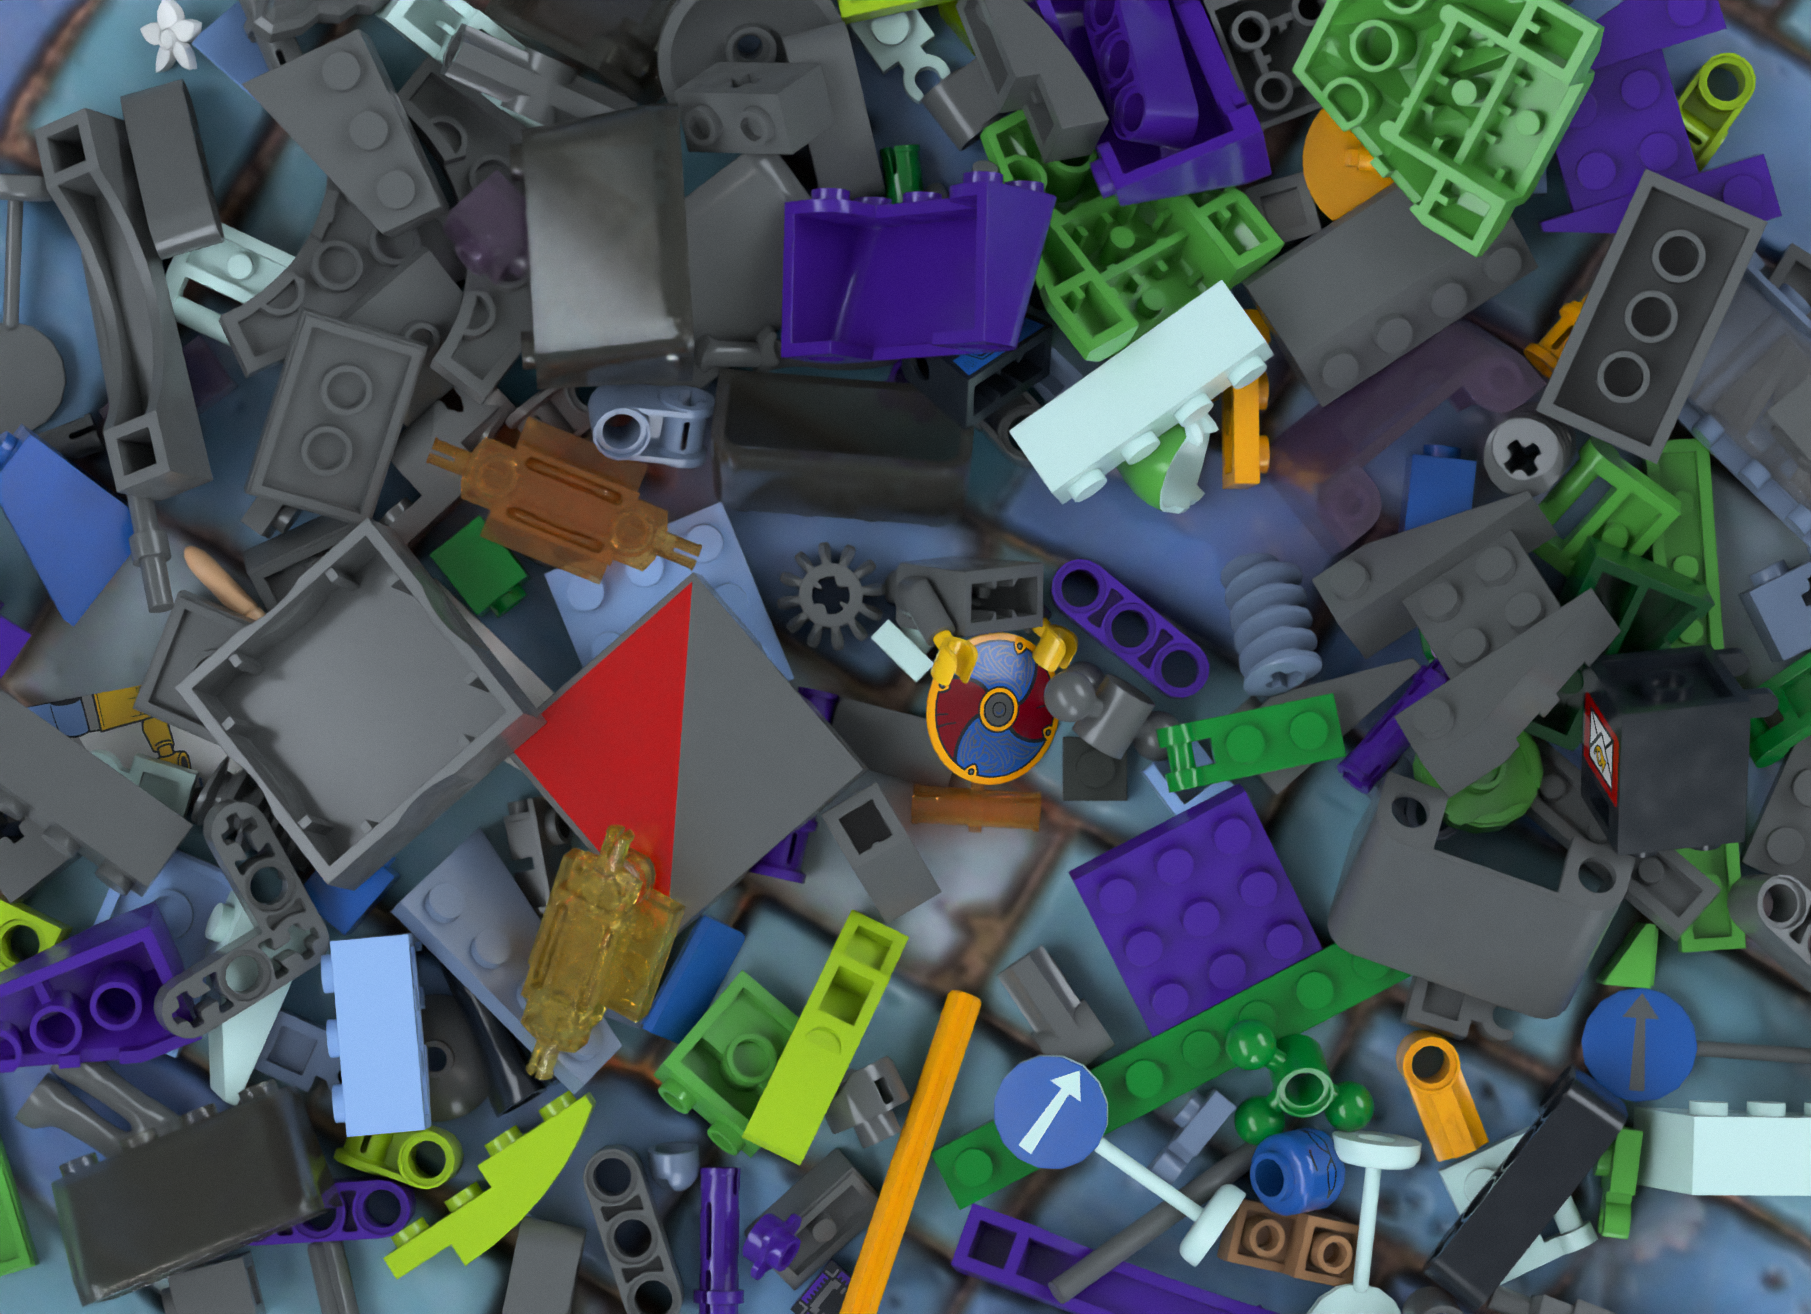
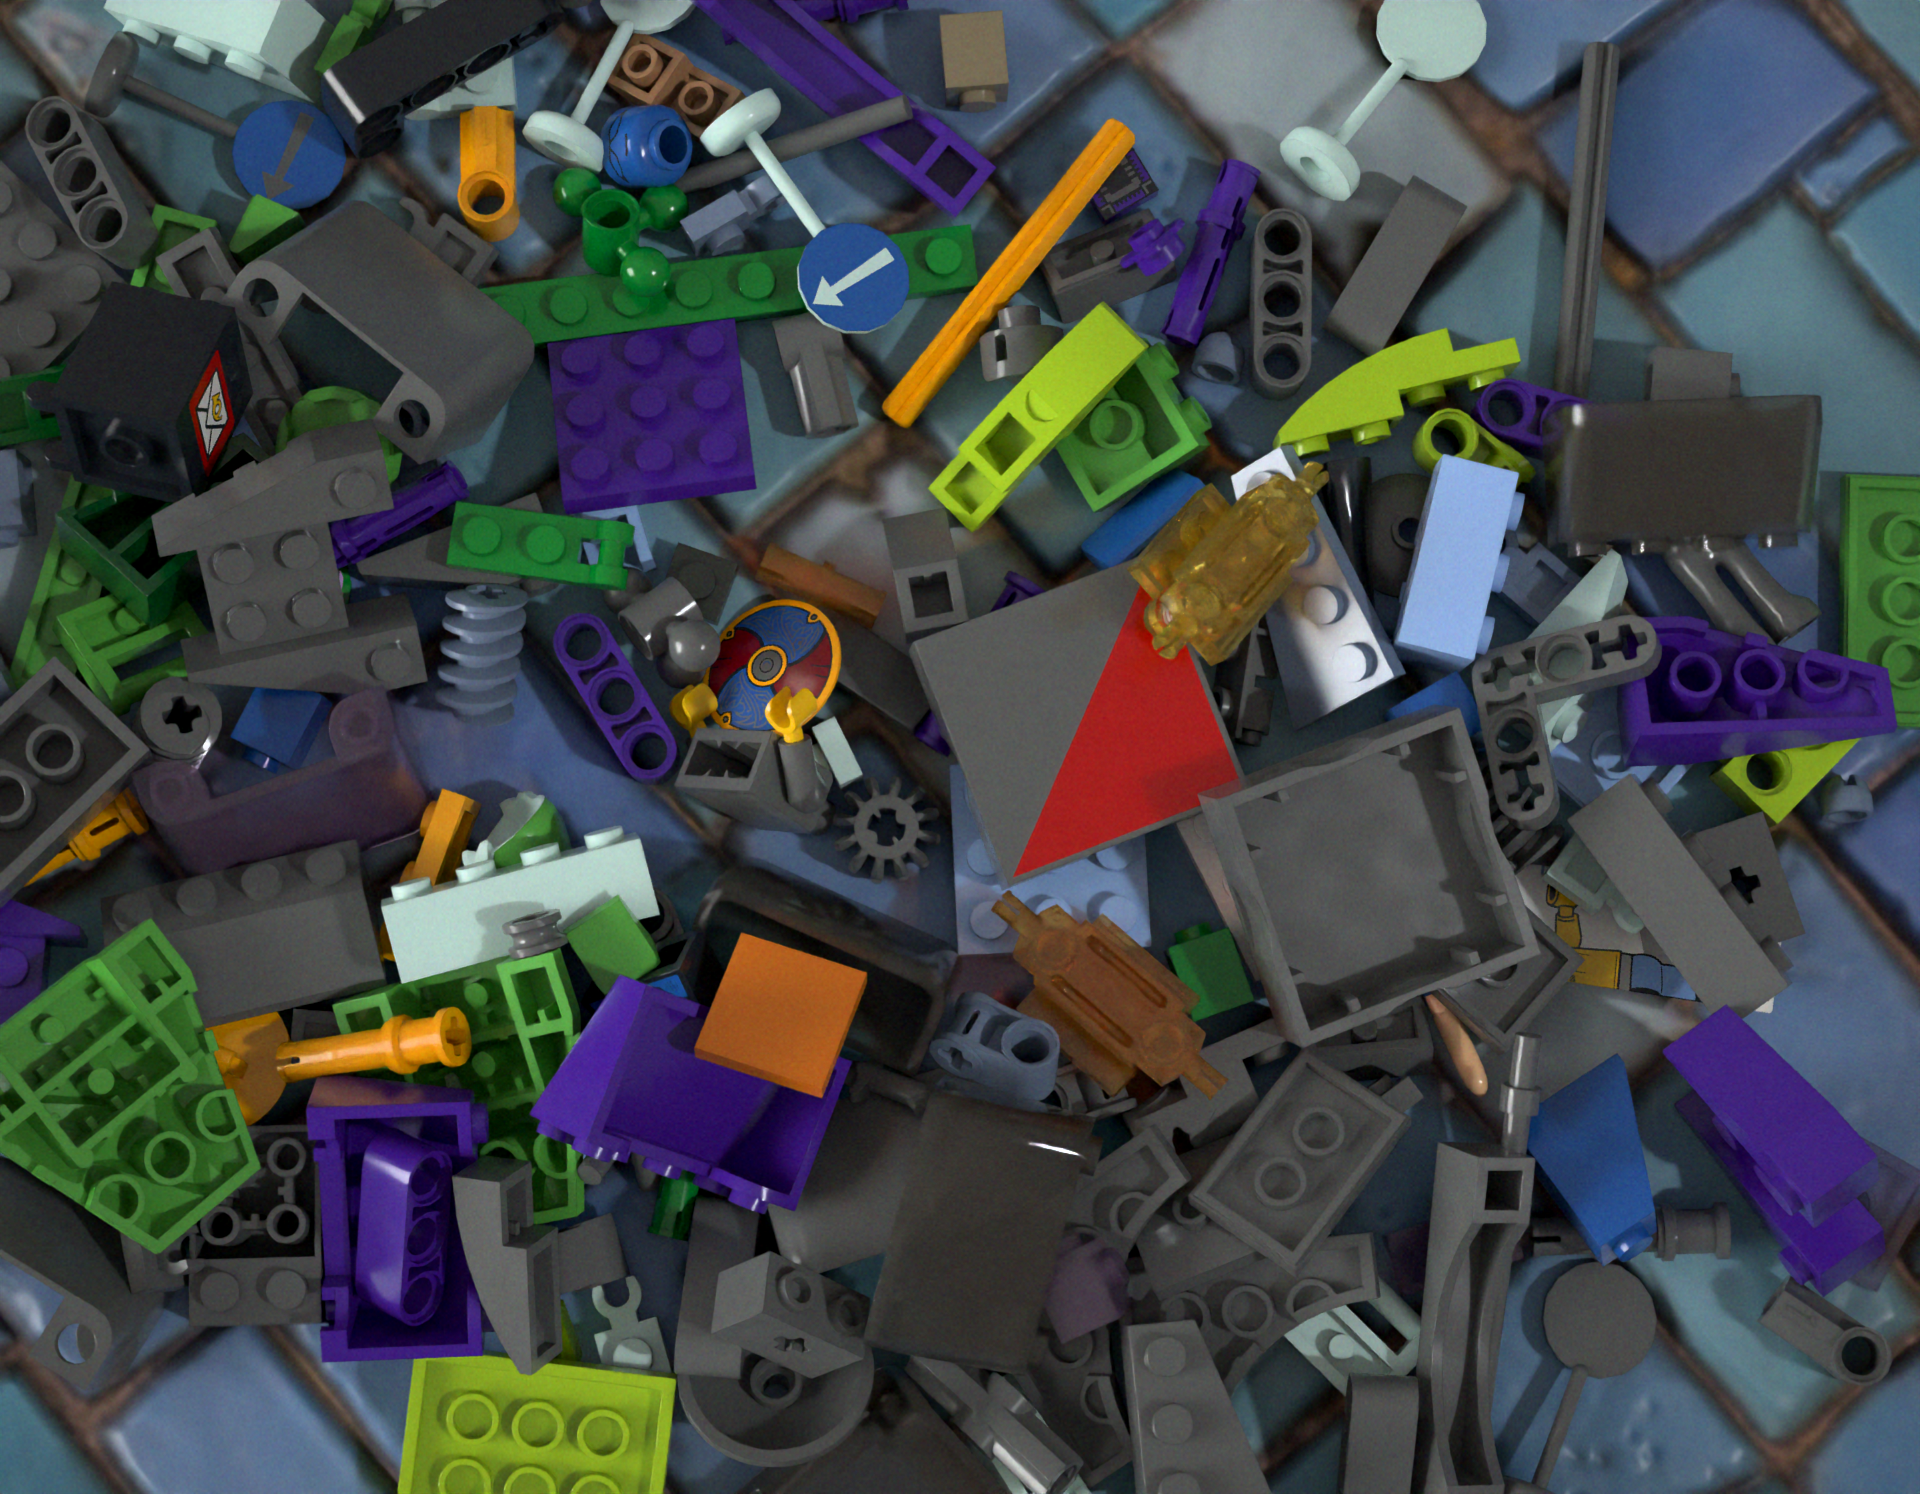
camera: 170 degrees left, 5 degrees down
none -> light orange pin [275,1006,472,1084]
none -> dark grey bush [502,909,568,959]
none -> bright green slope [563,894,661,997]
none -> orange tile [694,932,867,1098]

